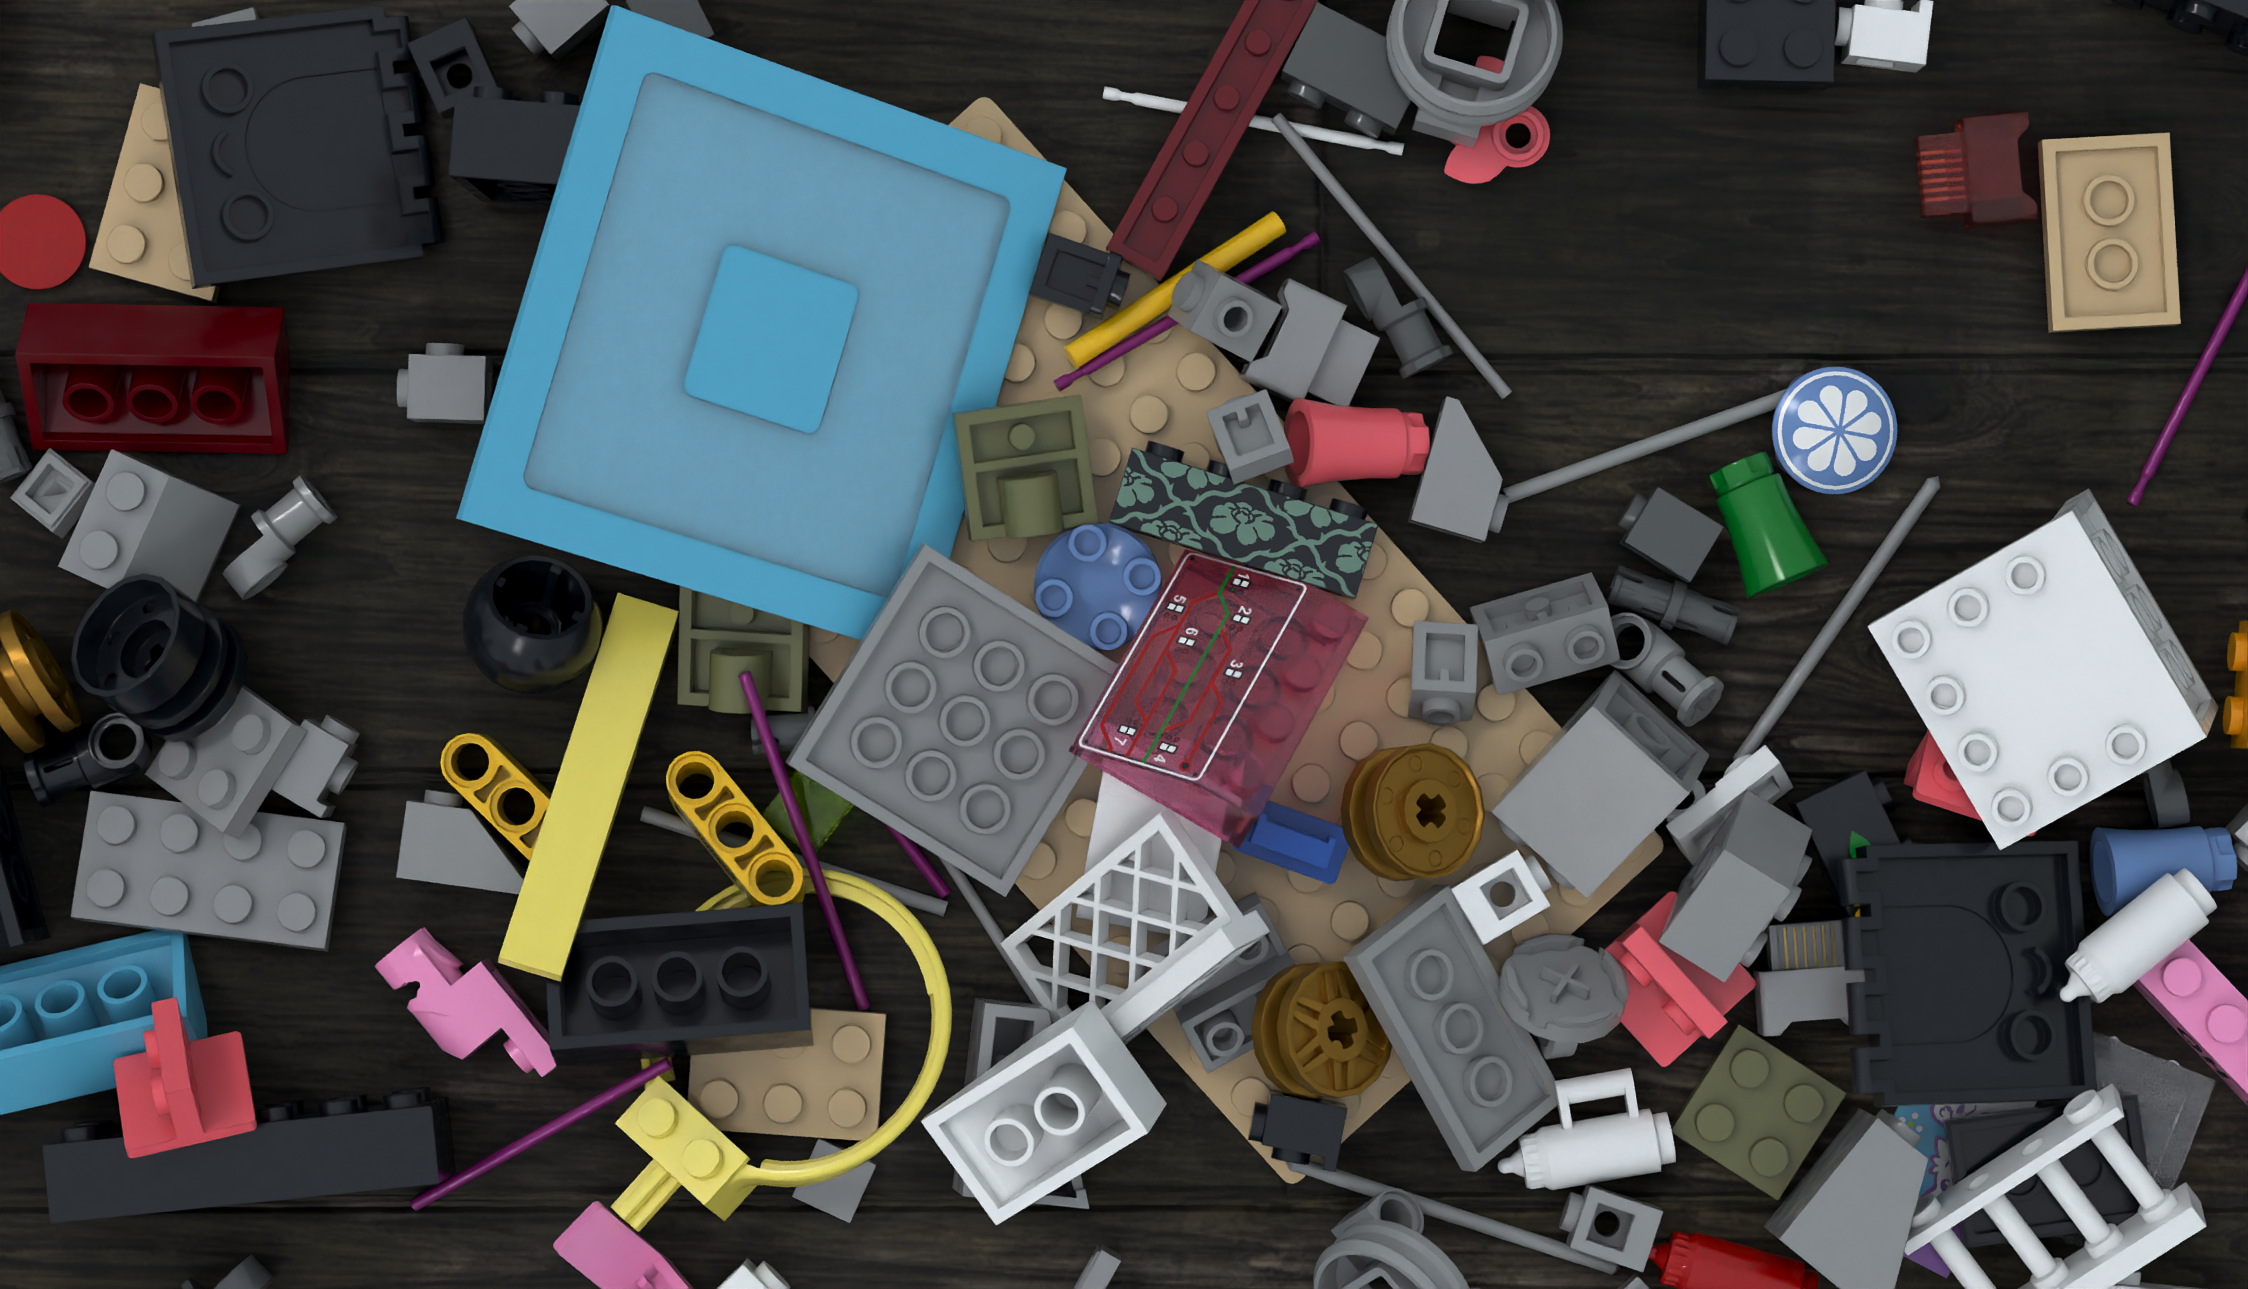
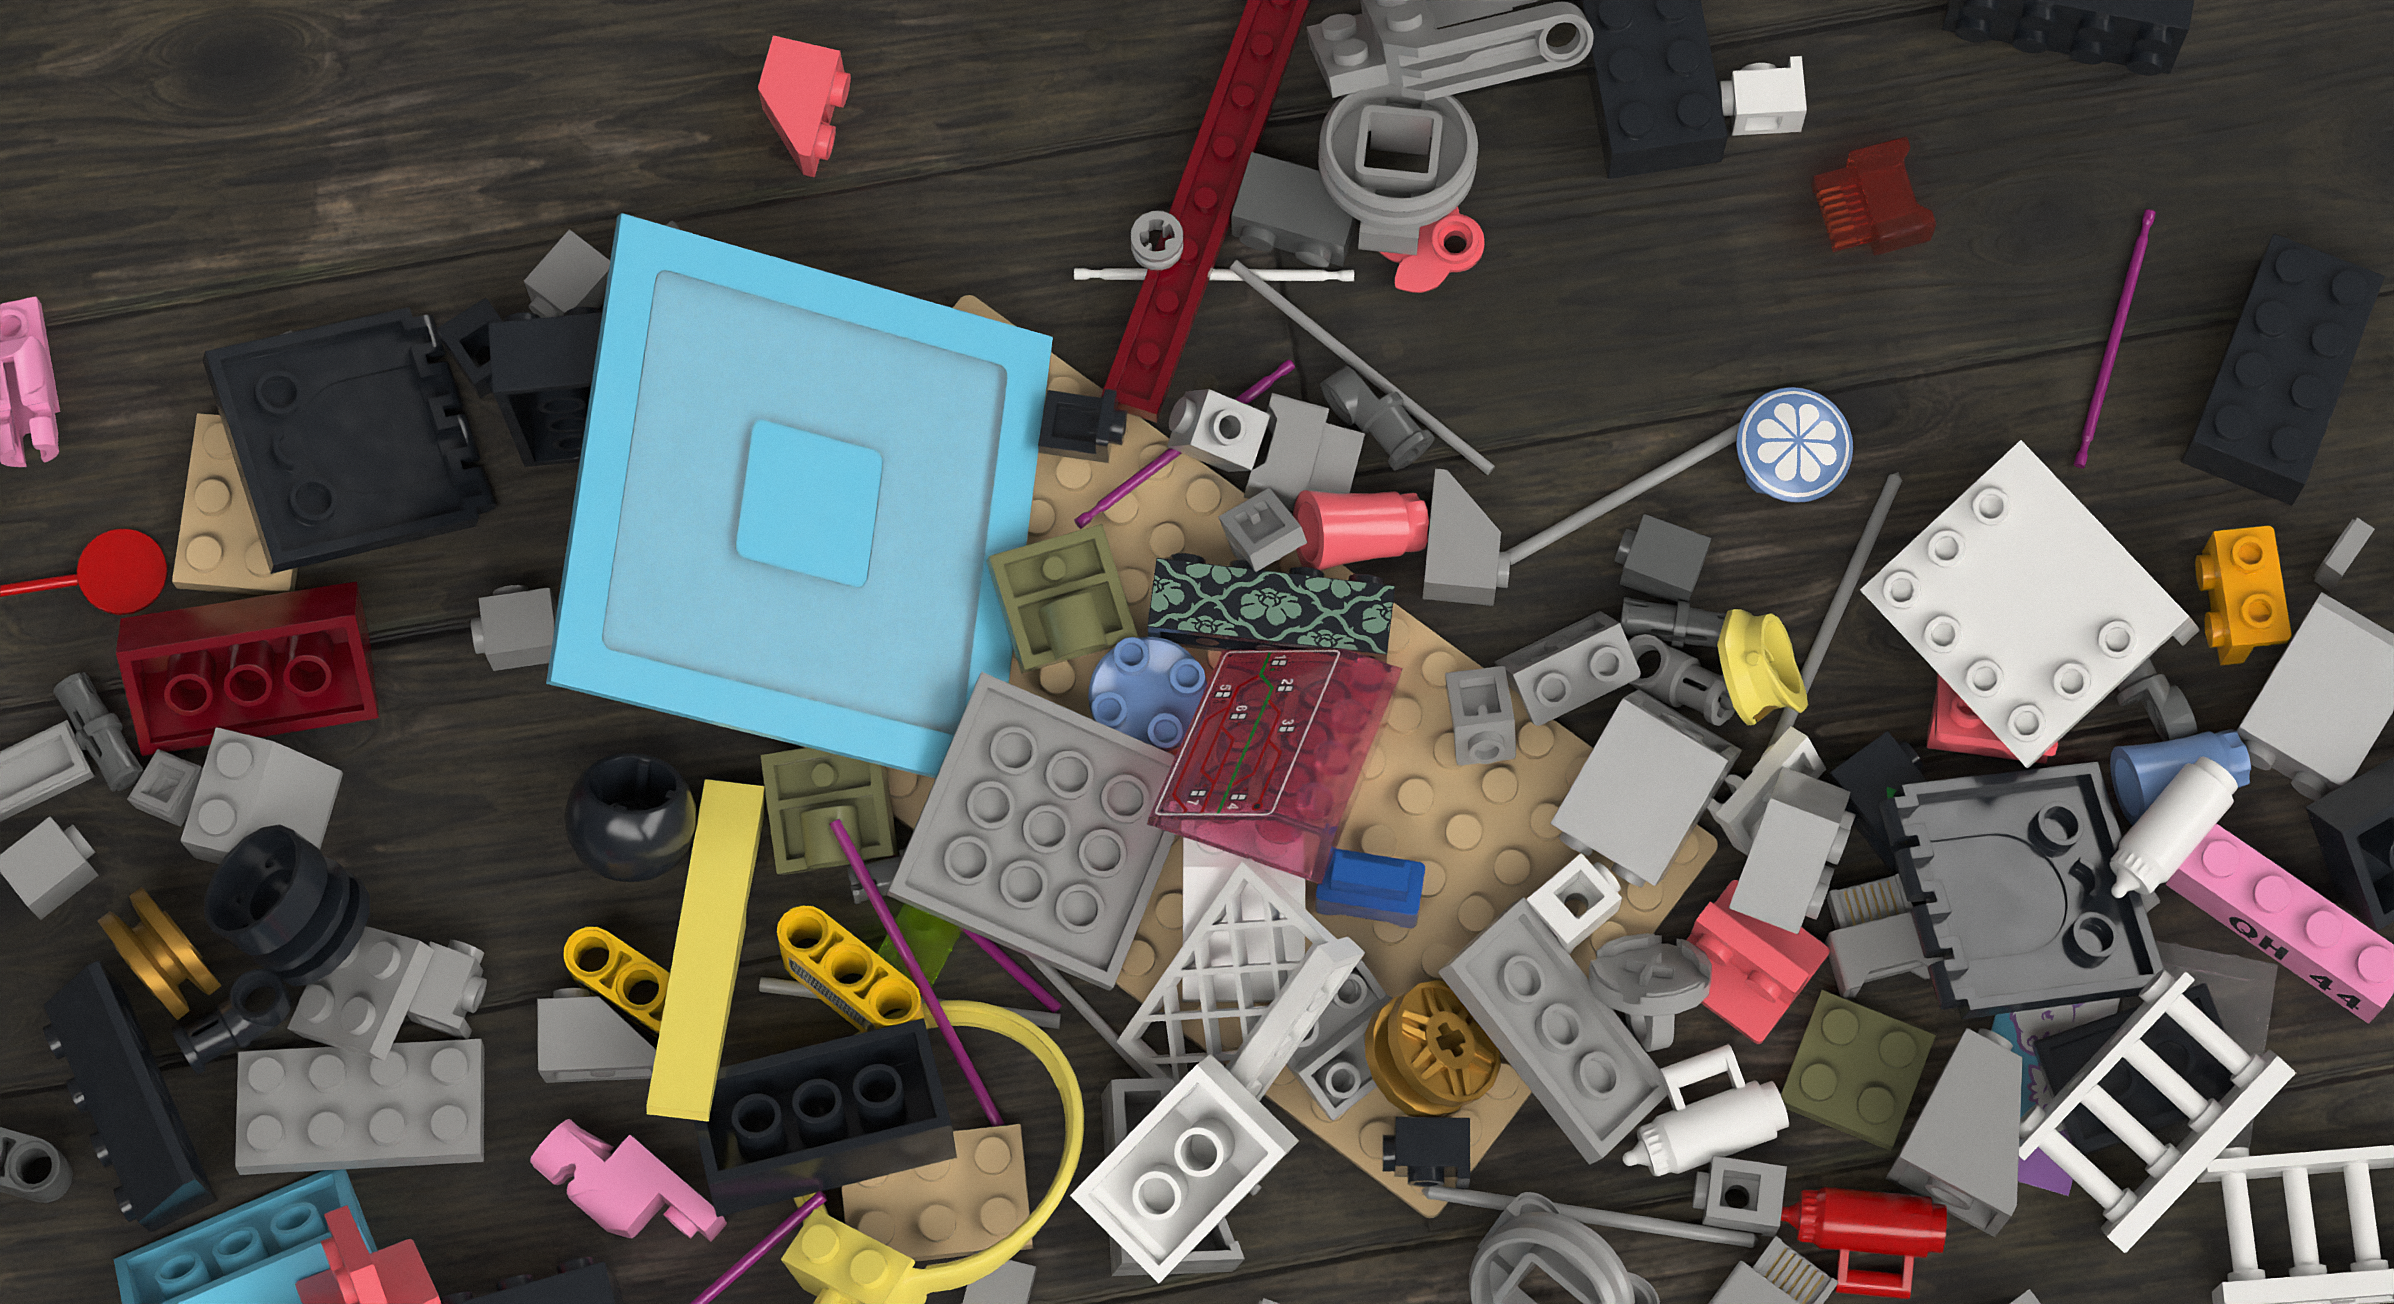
camera: 10 degrees left, 15 degrees down
light grey connector [223,475,337,600] -> none
yellow bar [1063,211,1286,369] -> none
pearl gold wheel [1340,743,1485,882] -> none
green plant [1709,451,1830,599] -> none
tan plate [2038,133,2181,333] -> none
none -> light grey bush [1131,211,1183,270]
none -> light yellow hat [1717,609,1808,726]

